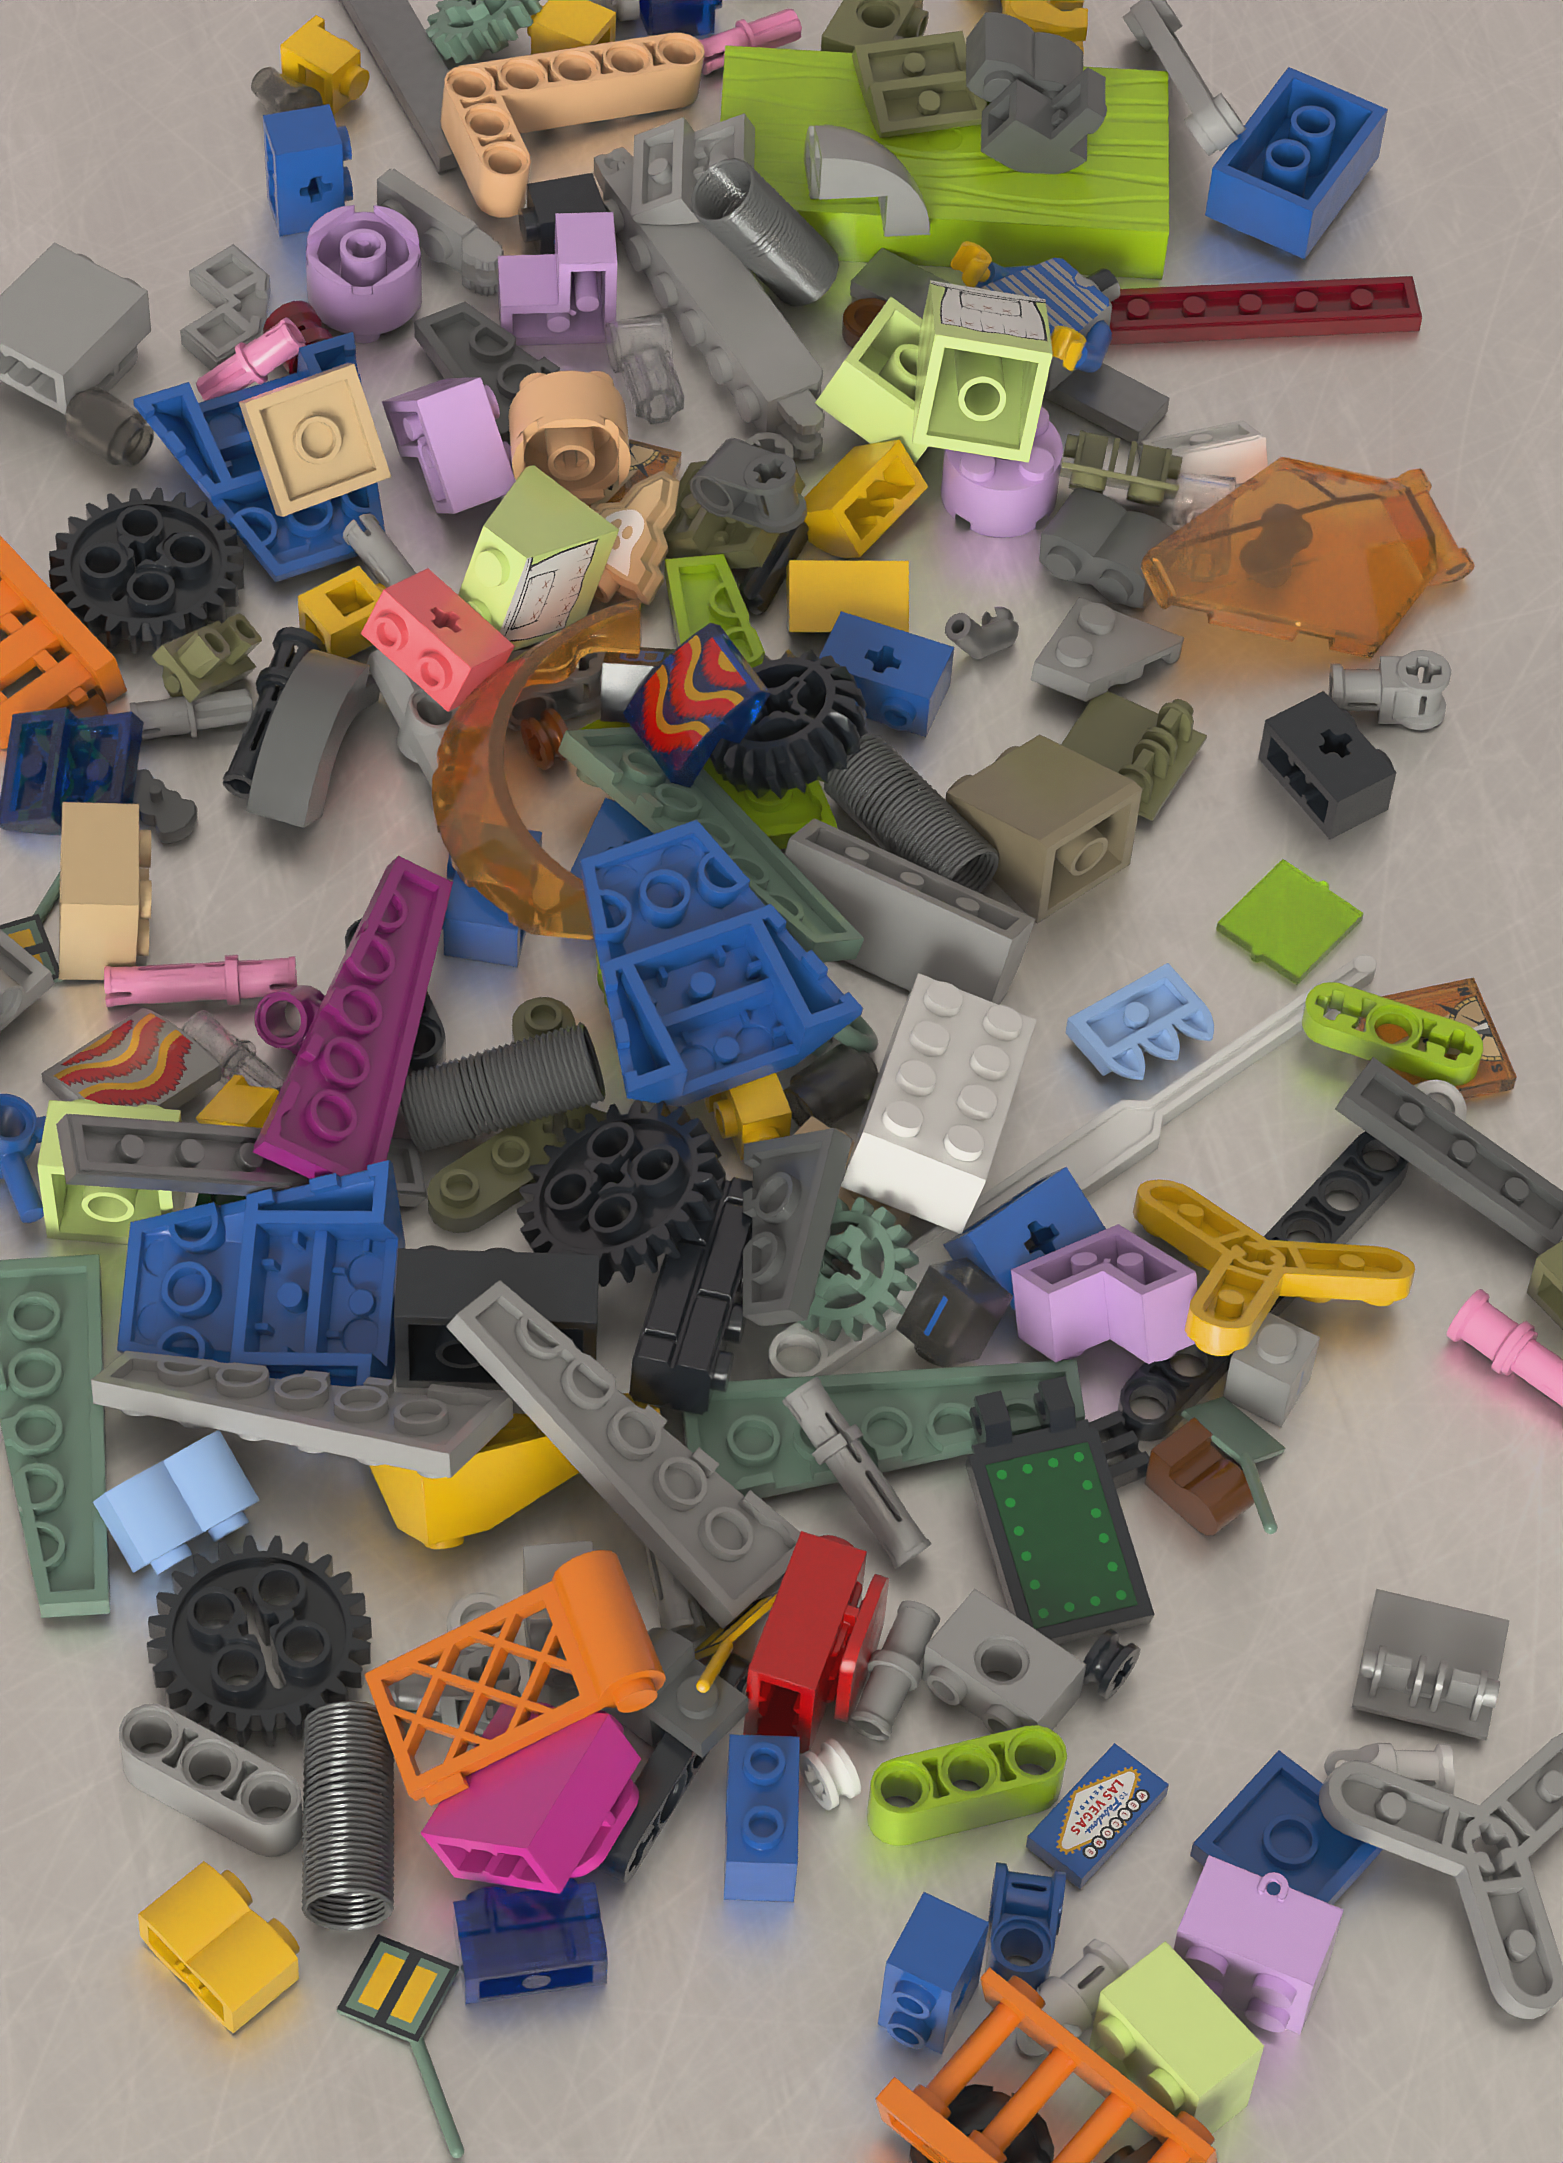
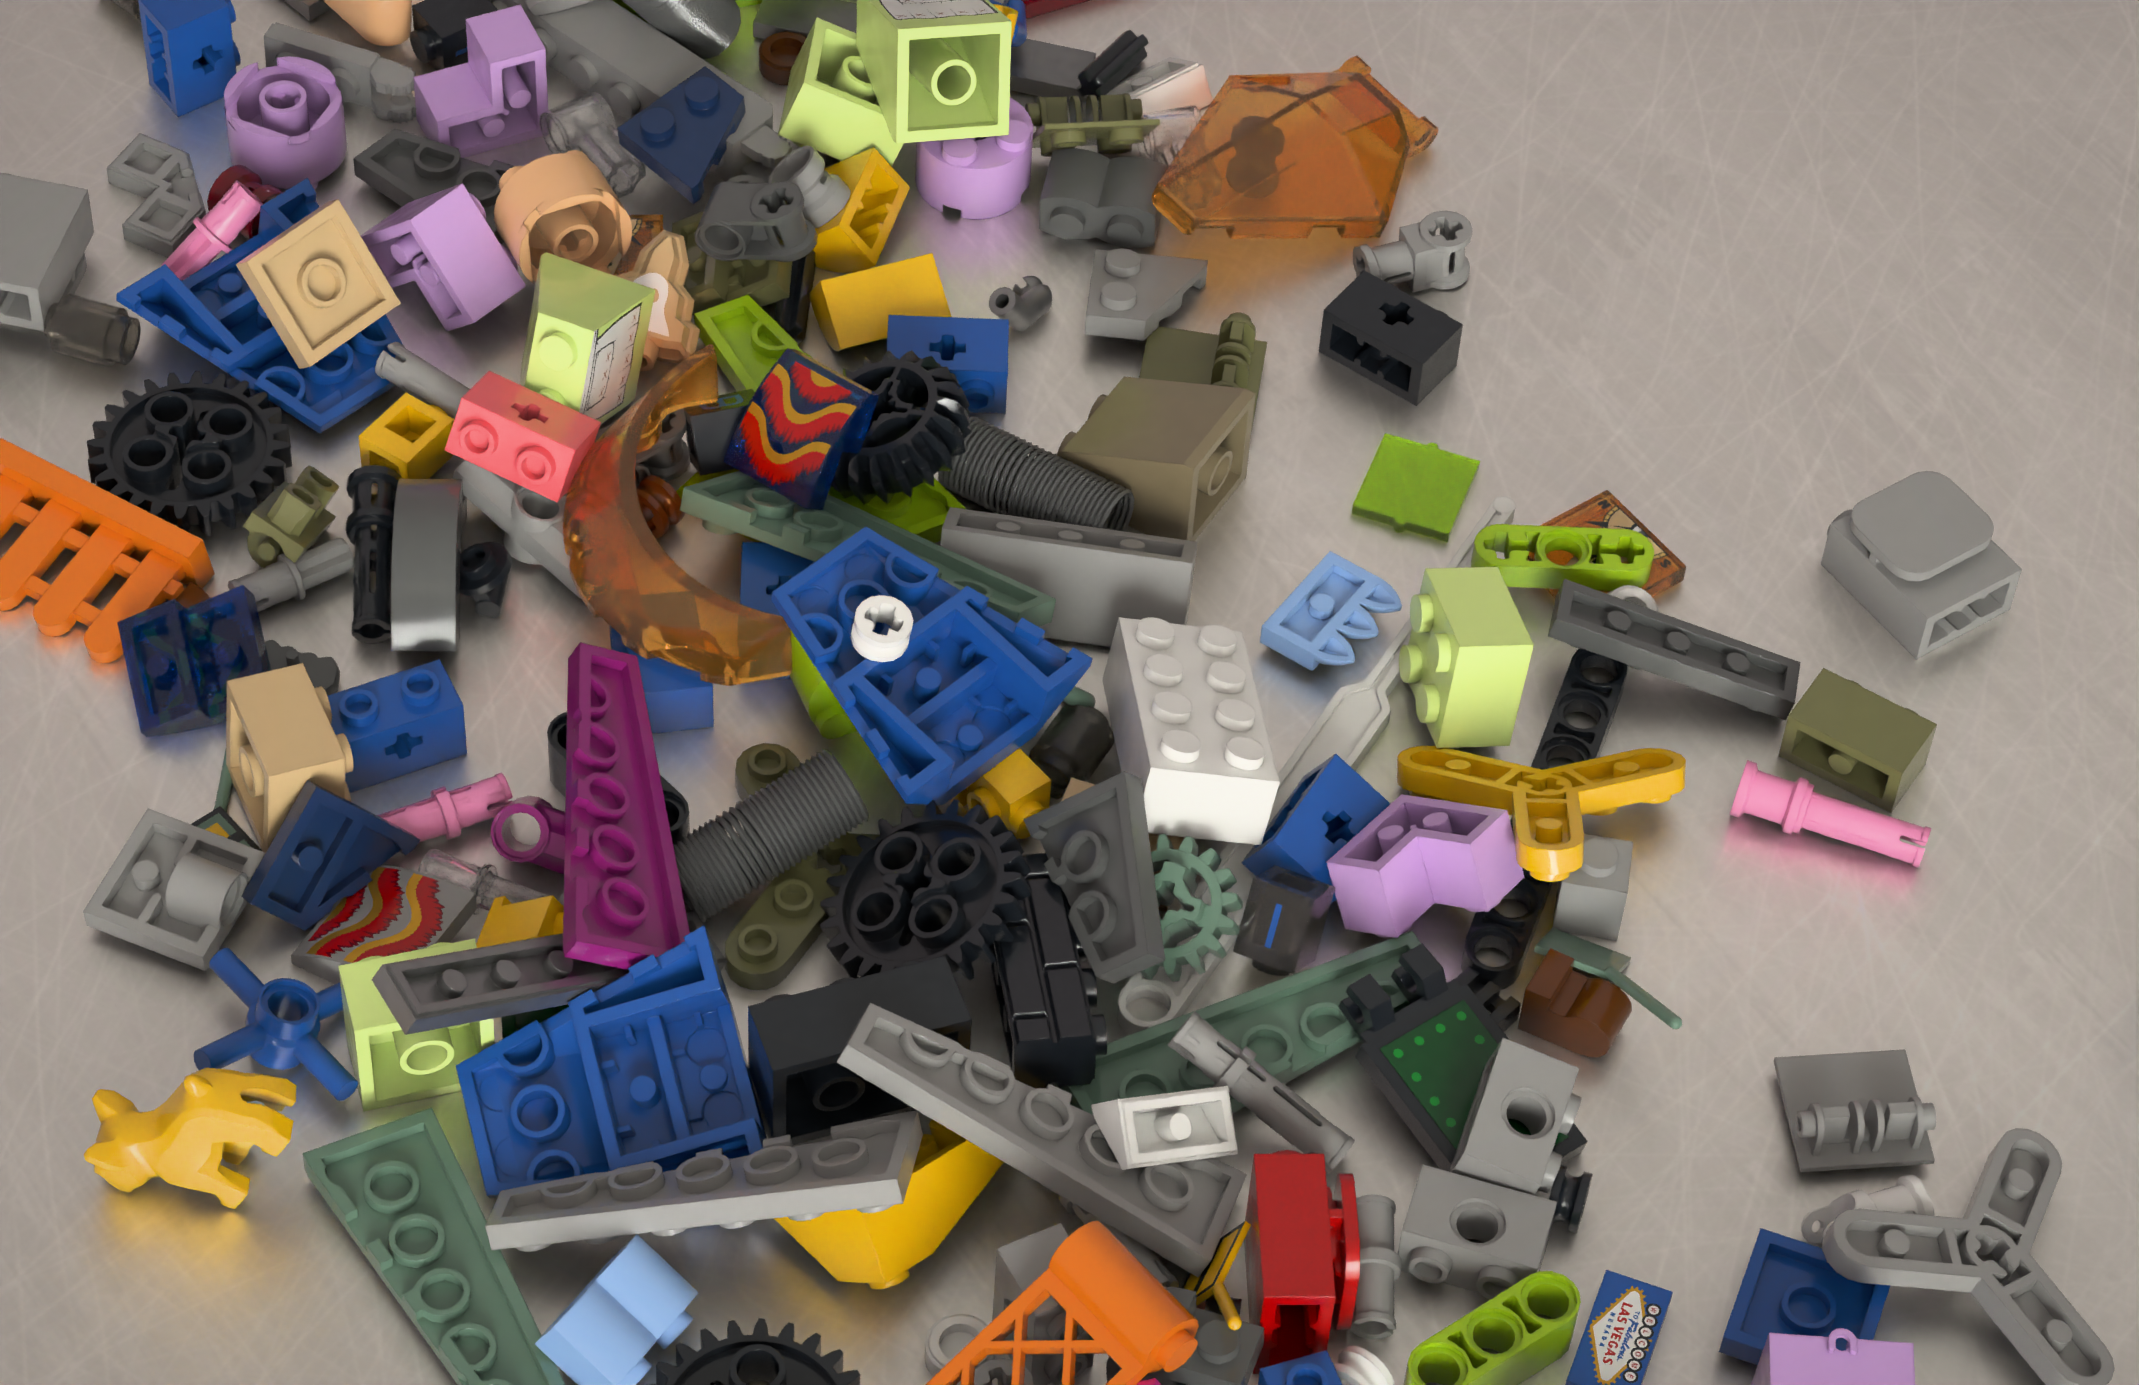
camera: 20 degrees left, 5 degrees down
none -> dark blue wing [241,780,420,931]
none -> blue brick [328,659,467,793]
none -> black plate [460,542,512,618]
none -> dark blue wing [617,66,746,204]
none -> light grey wheel [768,145,851,228]
none -> white bush [850,595,913,662]
none -> black axle [1077,30,1149,101]
none -> white slope [1091,1086,1238,1170]
none -> yellowish green brick [1399,567,1534,748]
none -> light grey brick [1449,1037,1581,1195]

